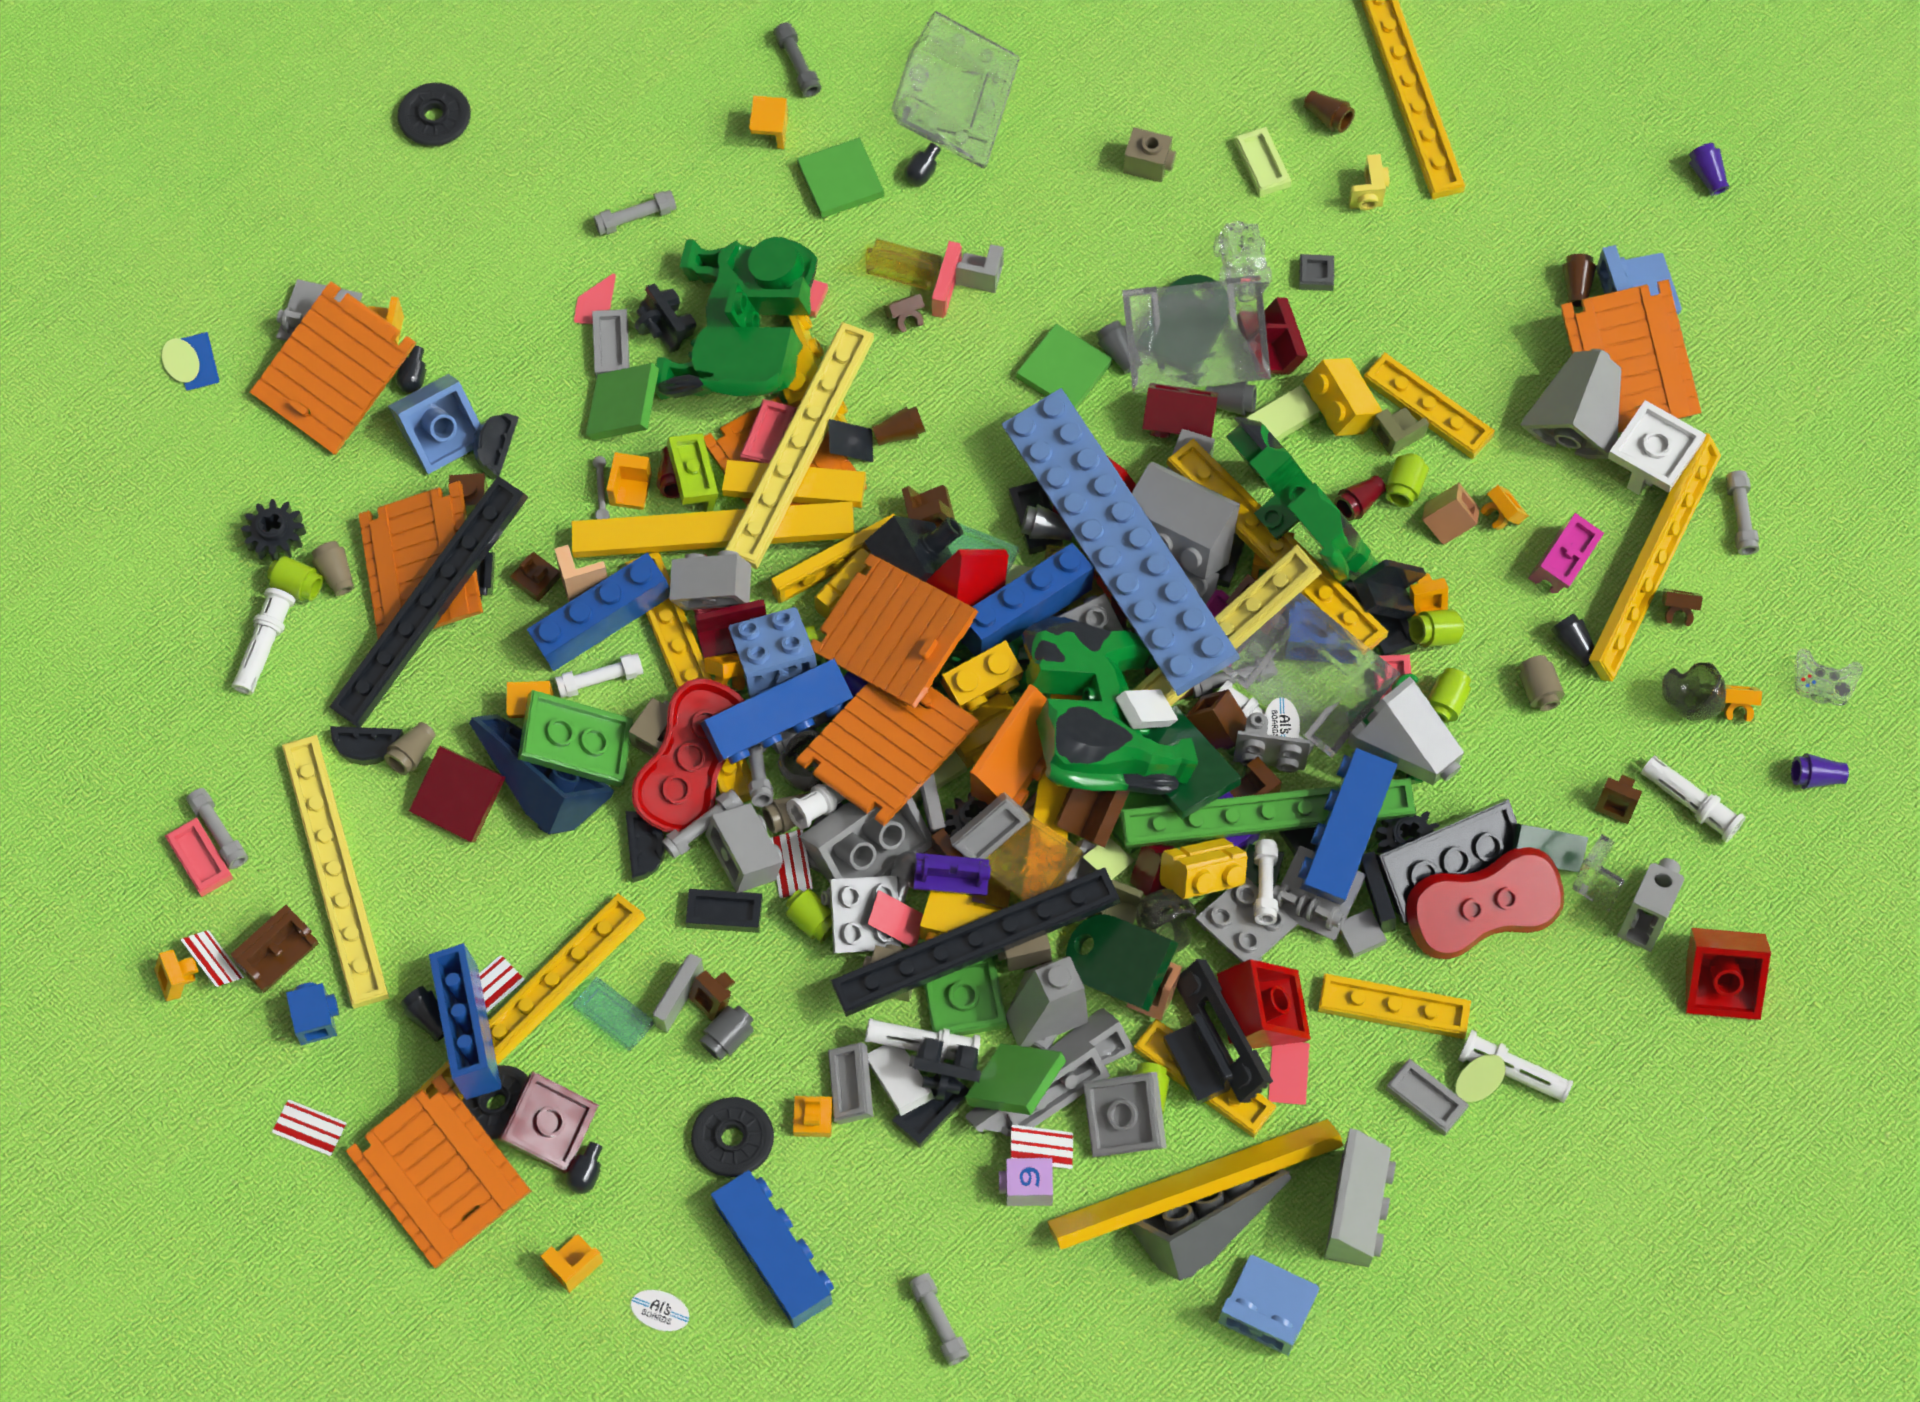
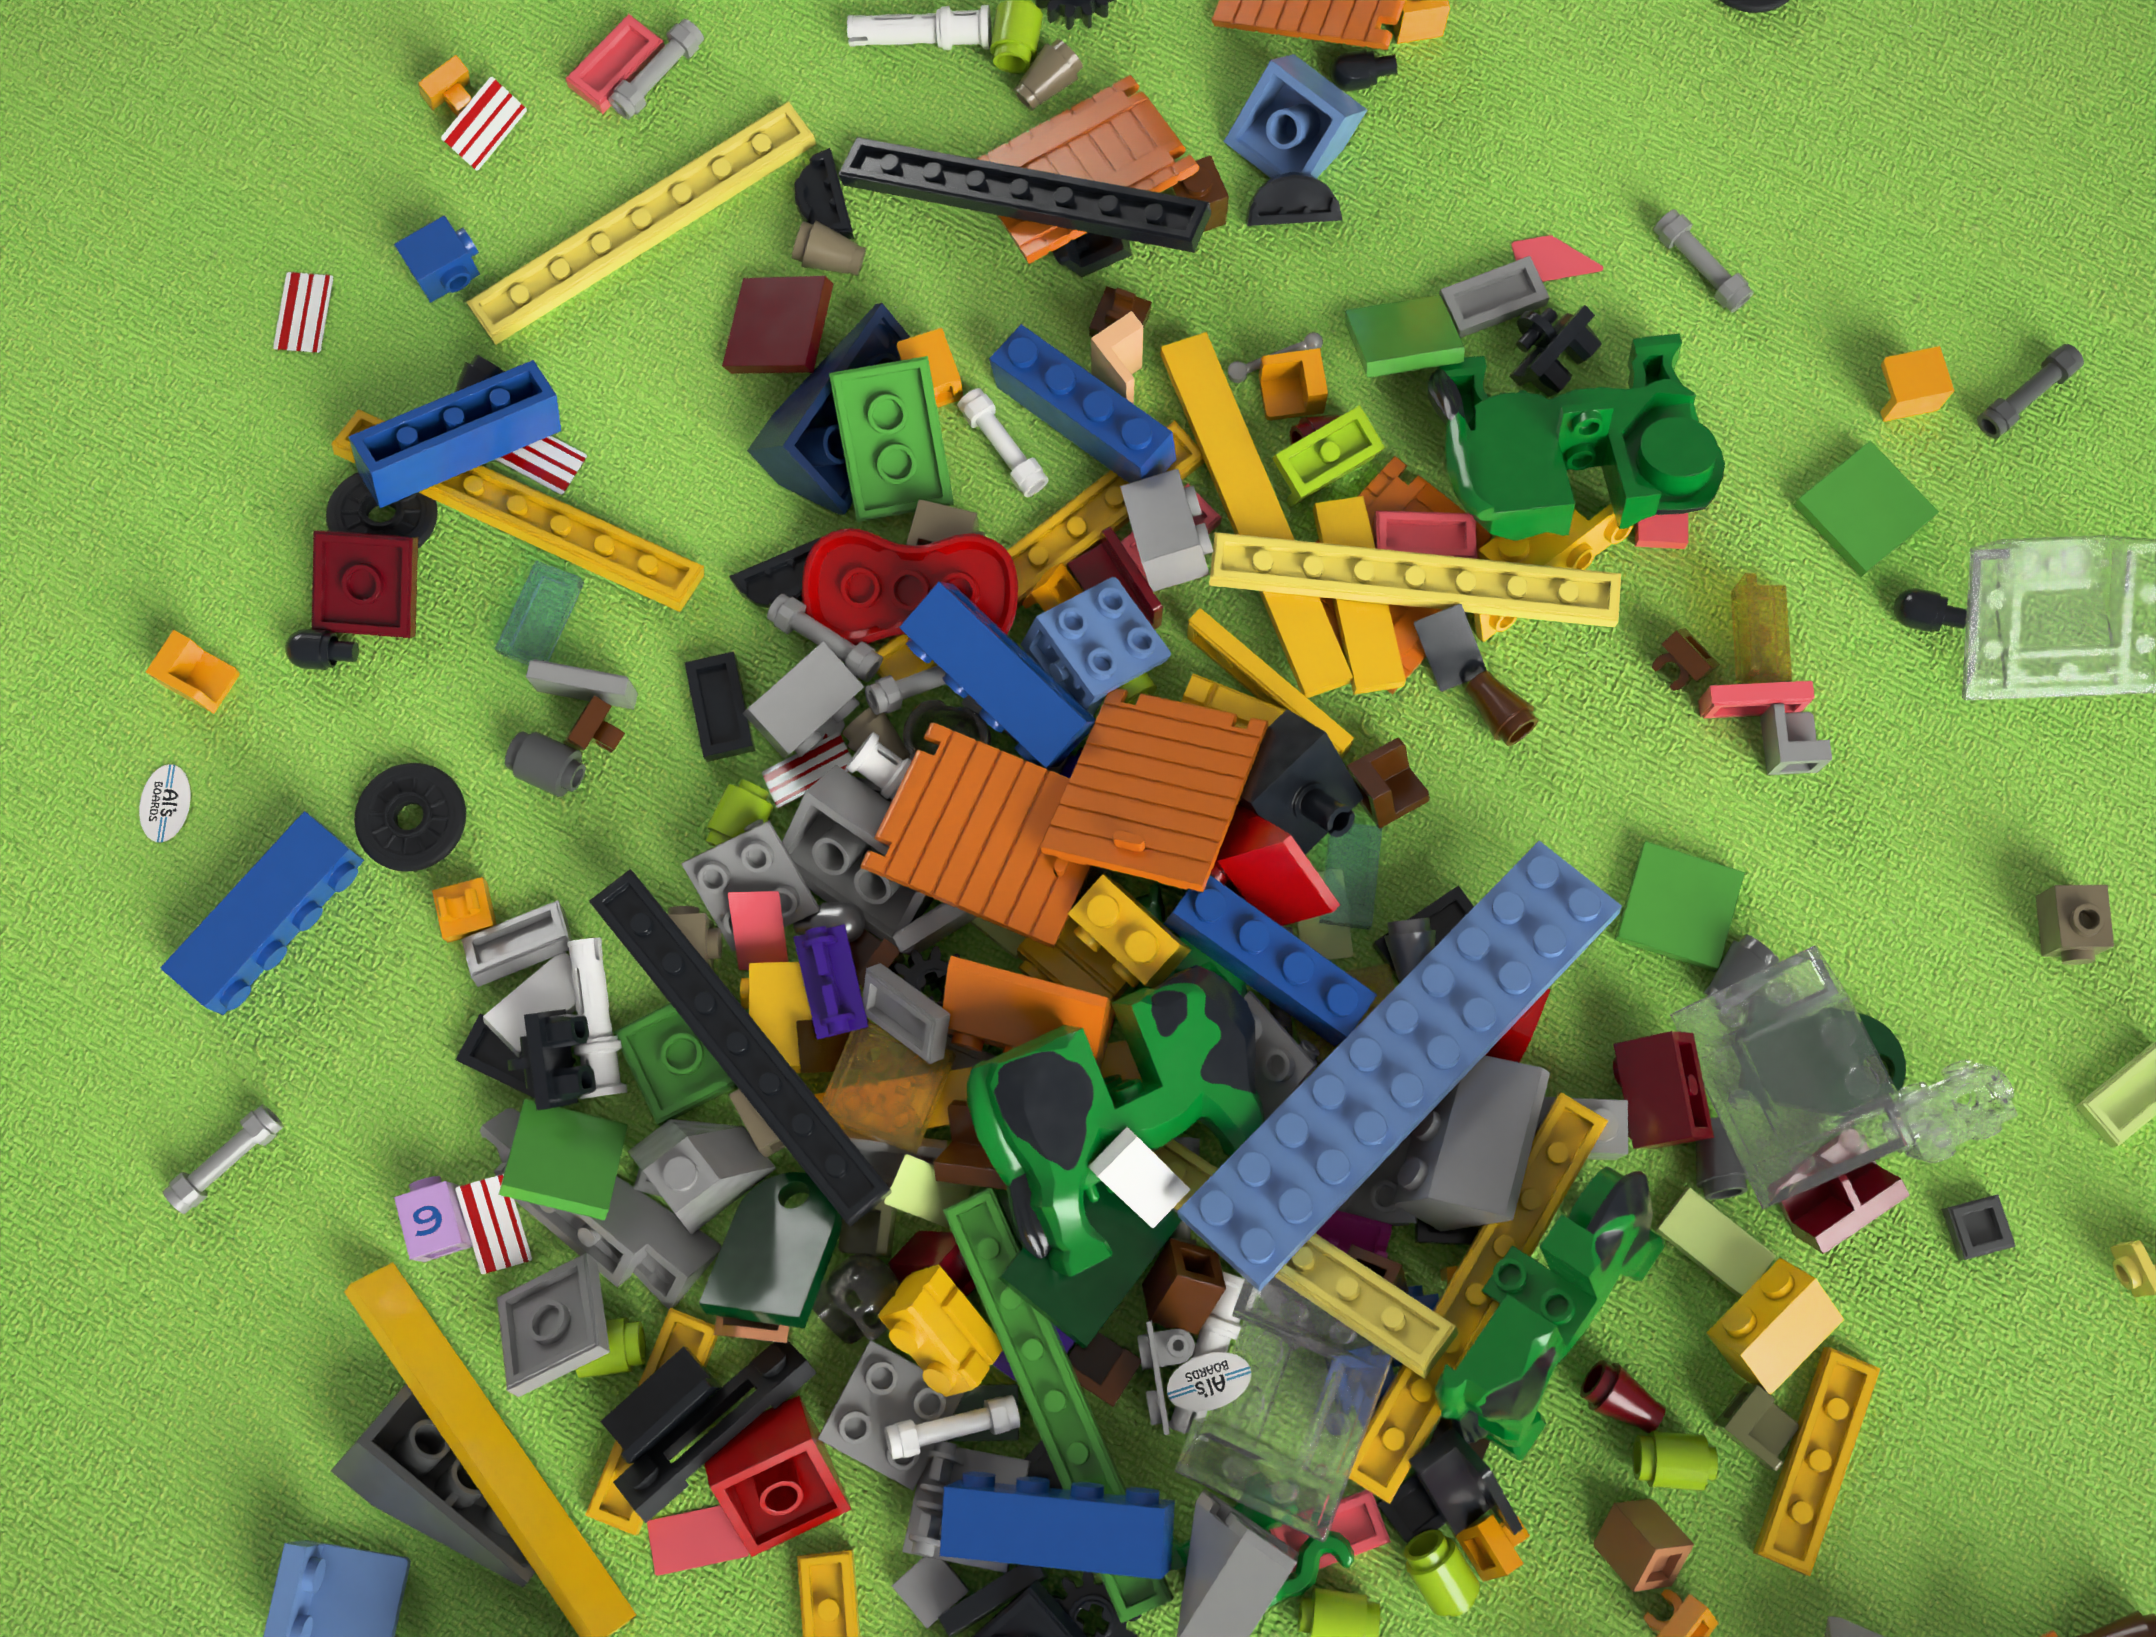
camera: 75 degrees right, 10 degrees up
reddish brown hinge [230,905,319,993] -> none
orange door [345,1074,532,1268] -> none

